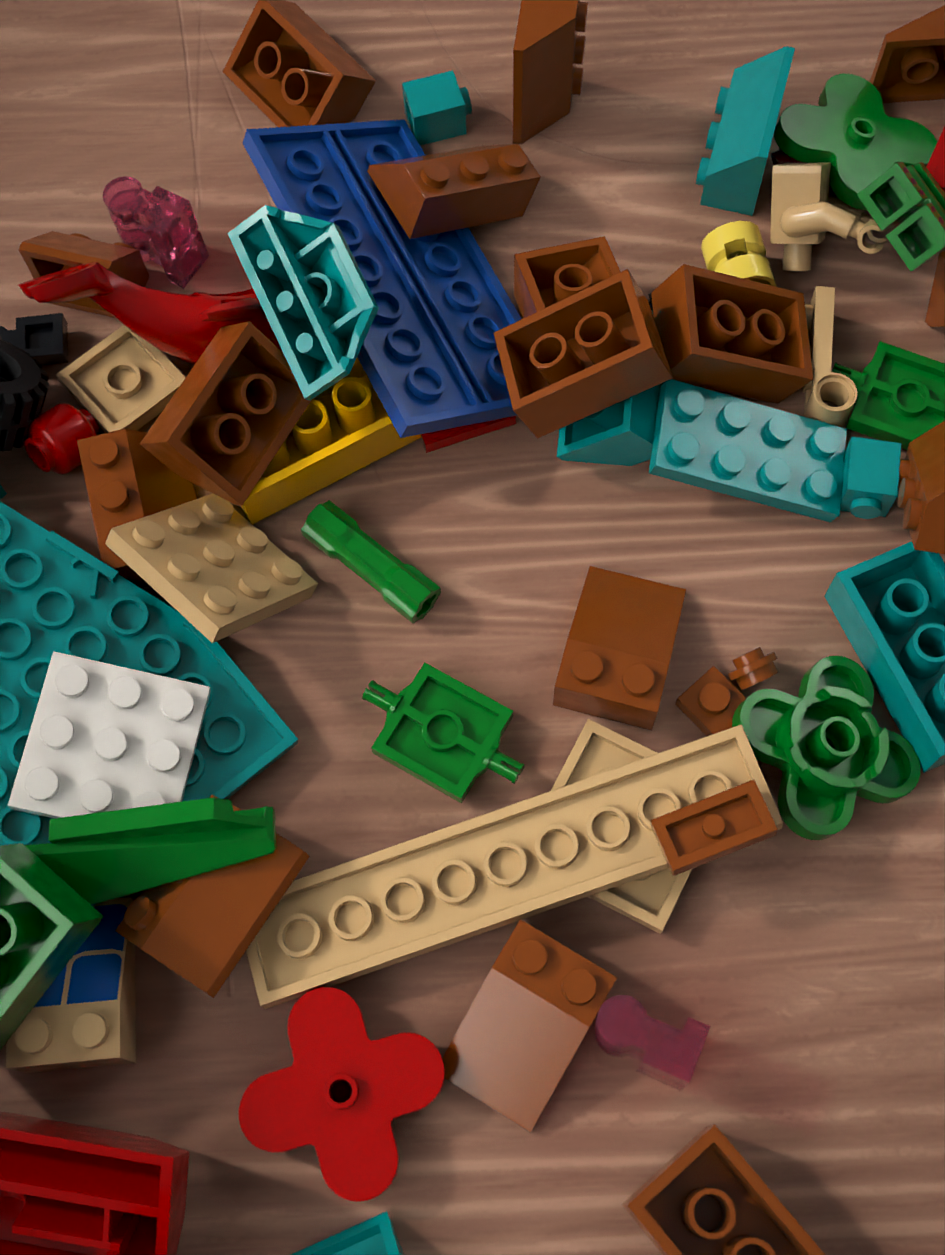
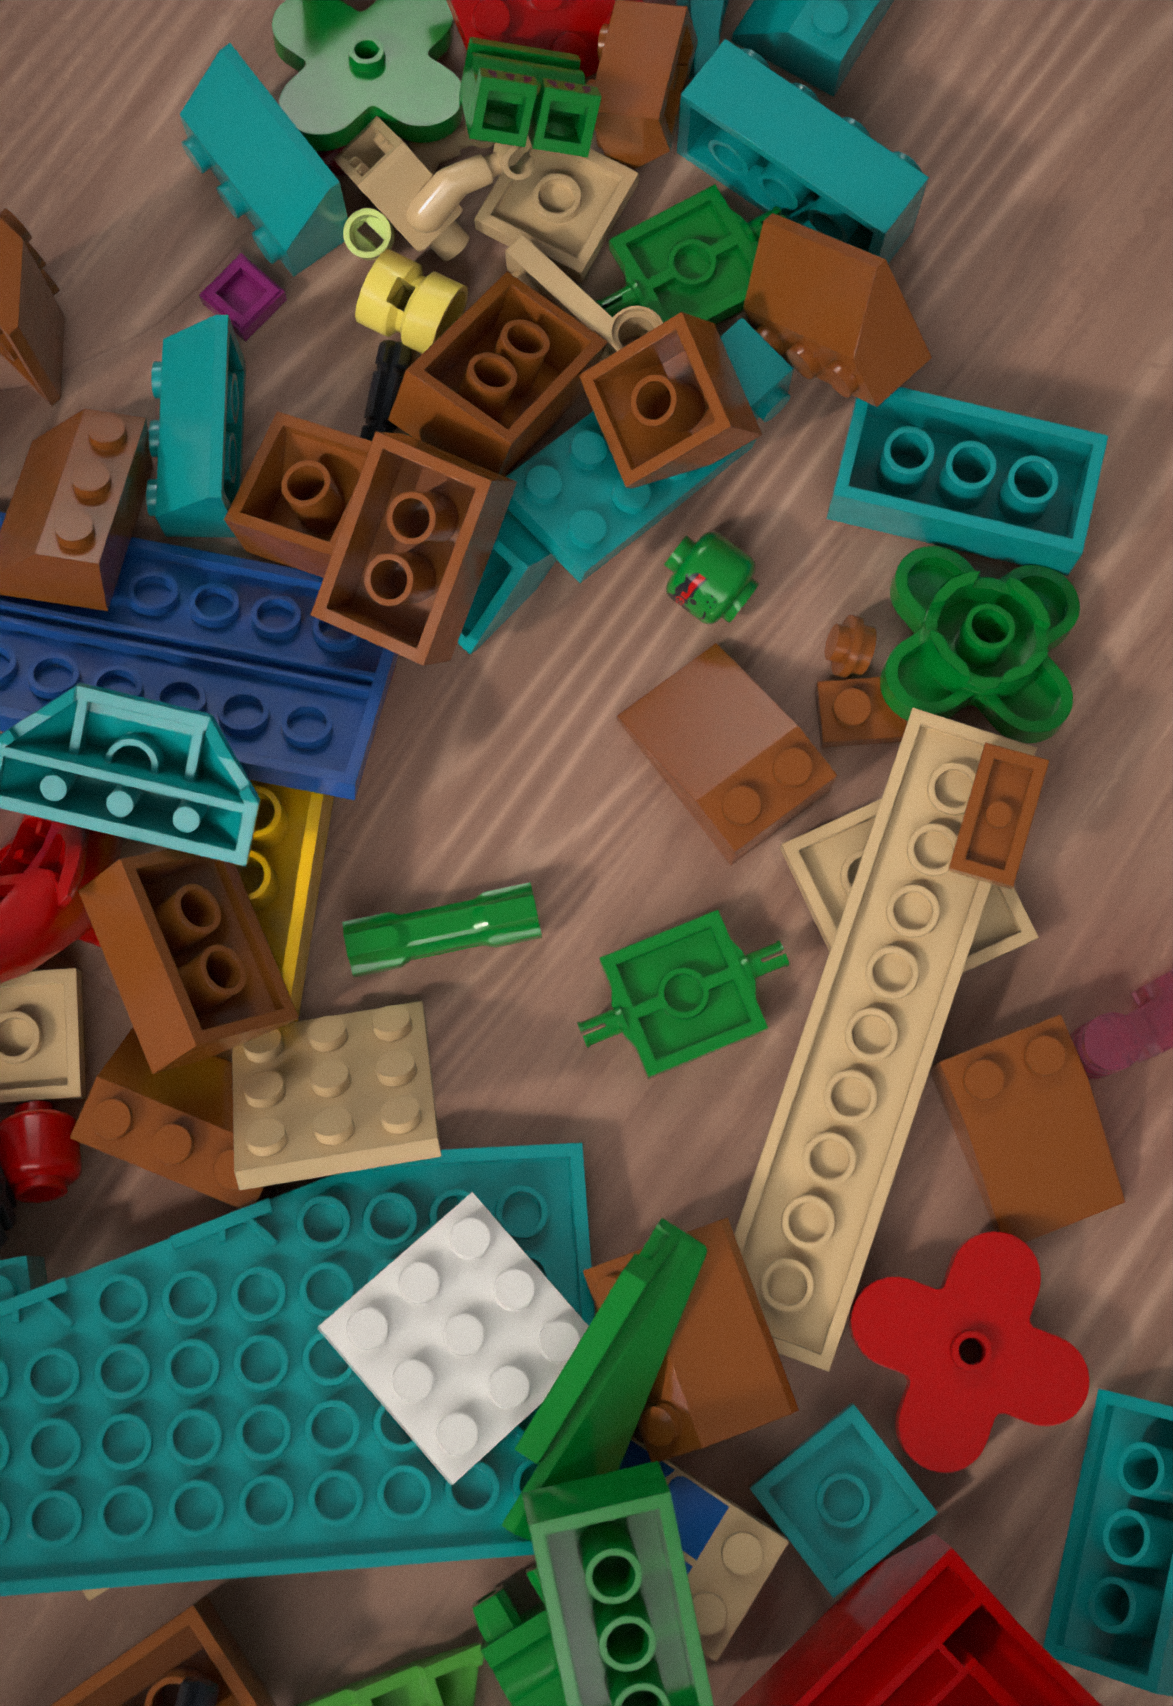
camera: 55 degrees left, 10 degrees up
none -> teal slope [146,315,246,538]
none -> magenta tile [199,253,287,342]
none -> yellowish green hinge [343,208,395,260]
none -> tan plate [474,134,639,283]
none -> dark orange slope [579,312,763,489]
none -> green head [664,531,760,624]
none -> teal plate [748,1403,938,1598]

